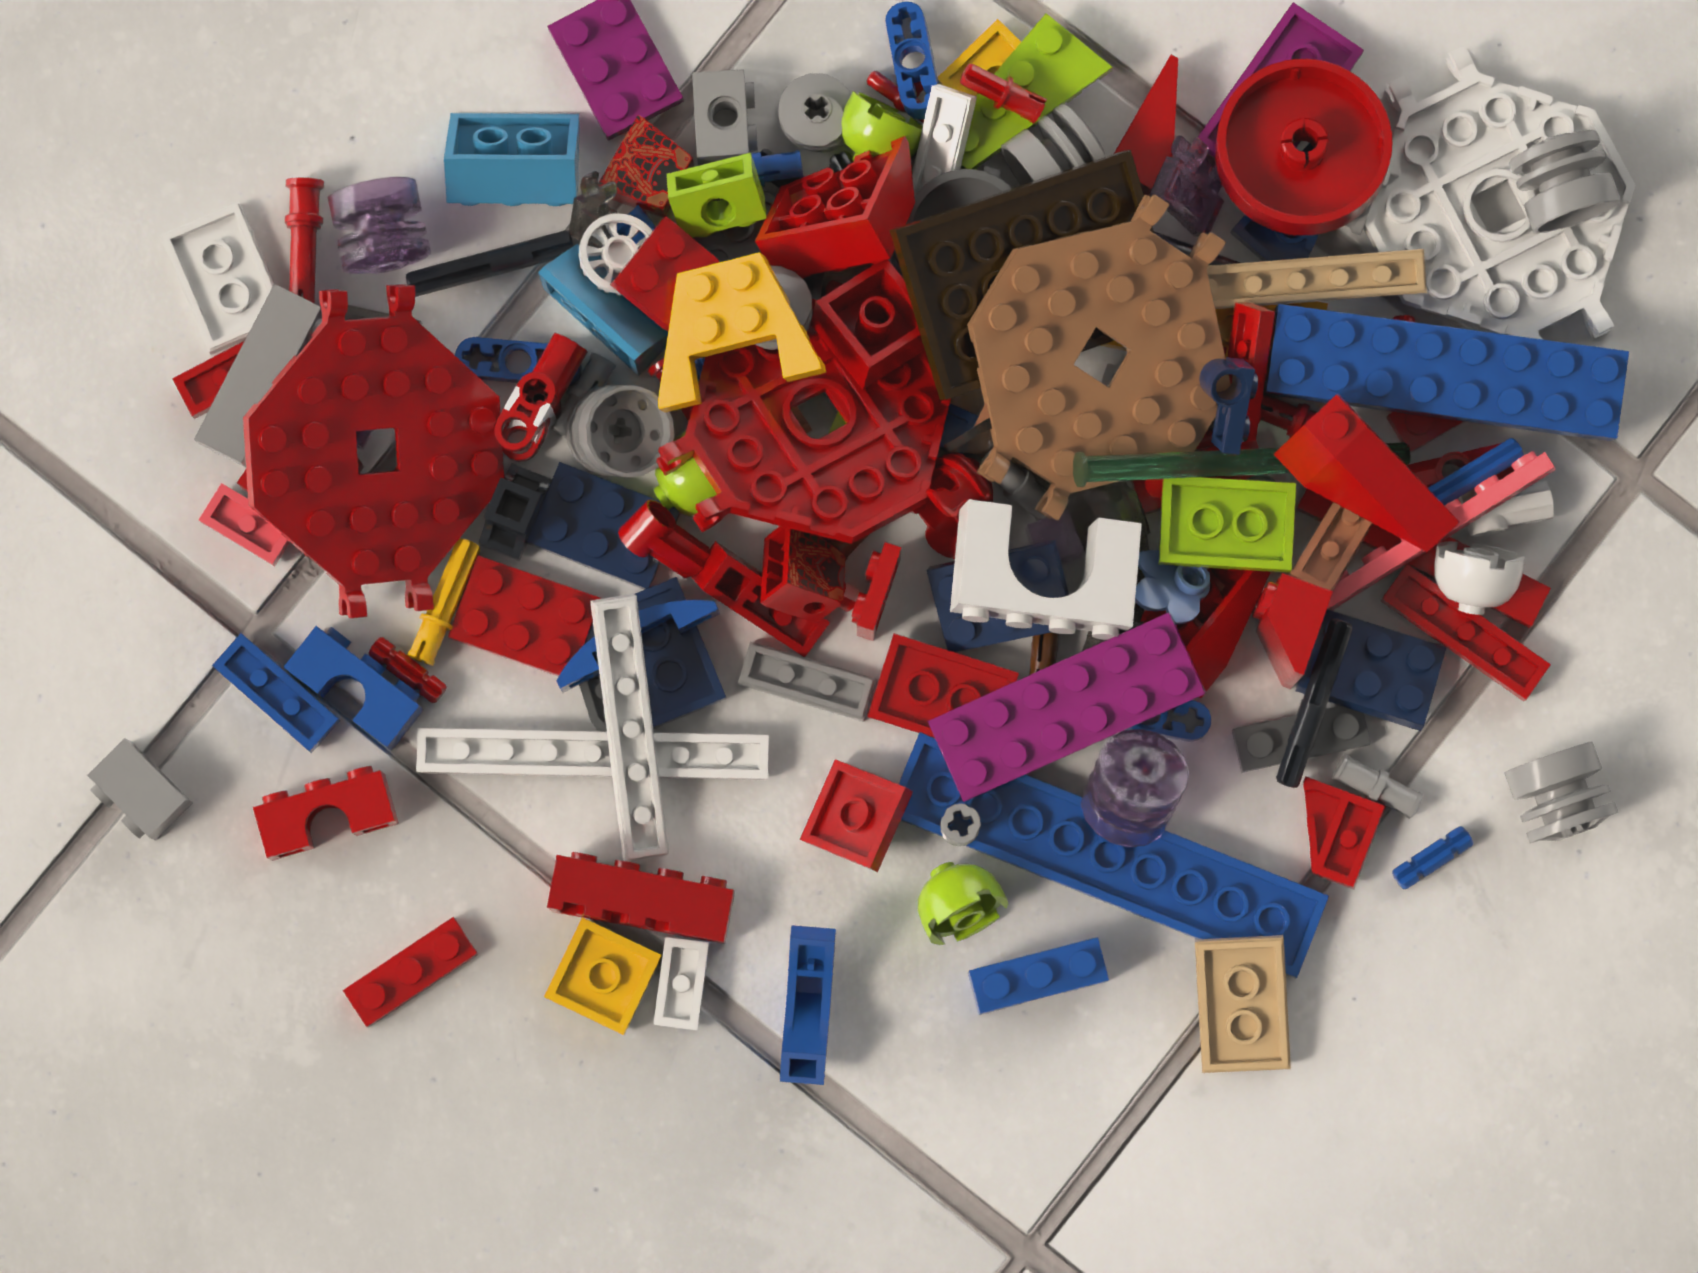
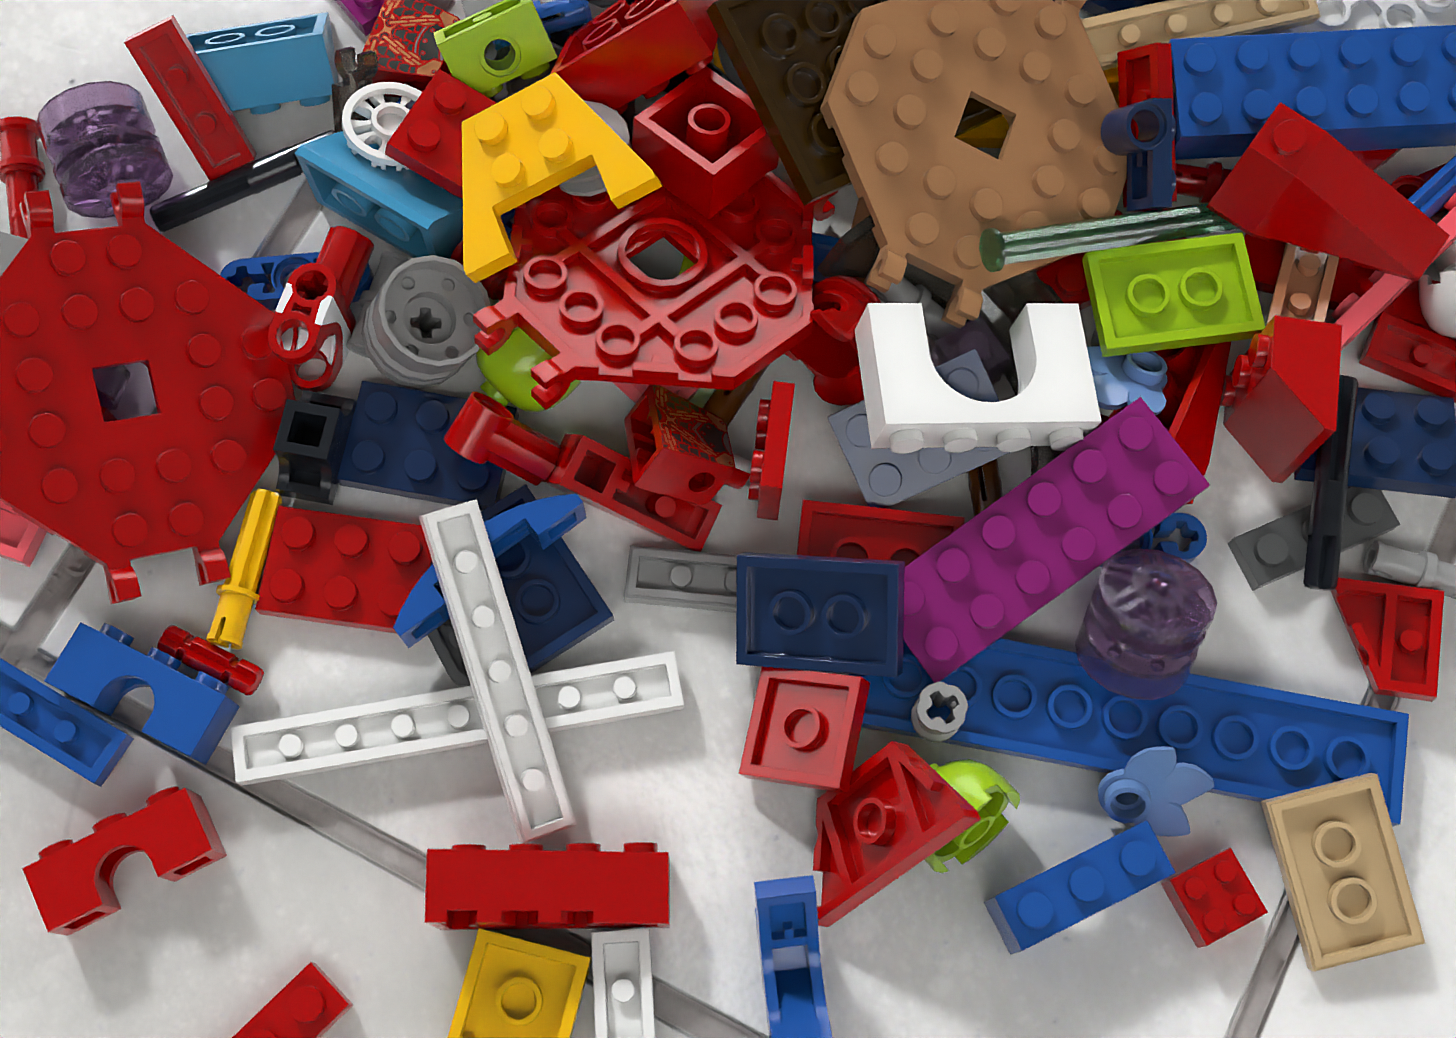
camera: 15 degrees left, 10 degrees down
none -> red plate [124,15,257,181]
none -> dark blue plate [736,552,905,678]
none -> red wing [813,741,981,927]
none -> medium blue plate [1098,747,1215,836]
none -> red piece [1161,848,1268,948]

